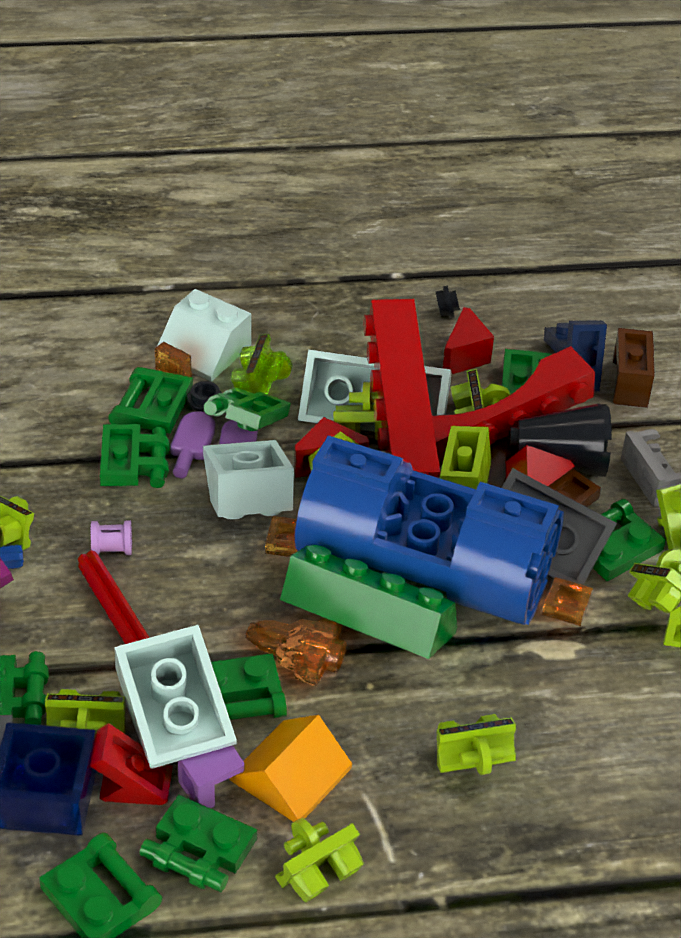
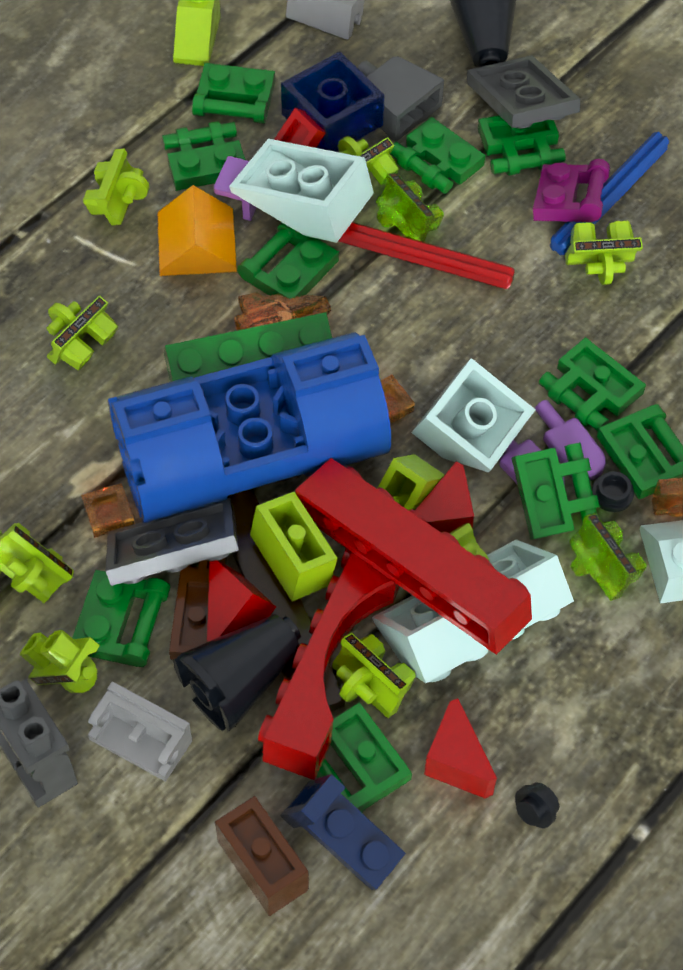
camera: 140 degrees right, 15 degrees up
lavender bush [91,520,132,555] -> none
none -> clear neon green hips [376,172,444,242]

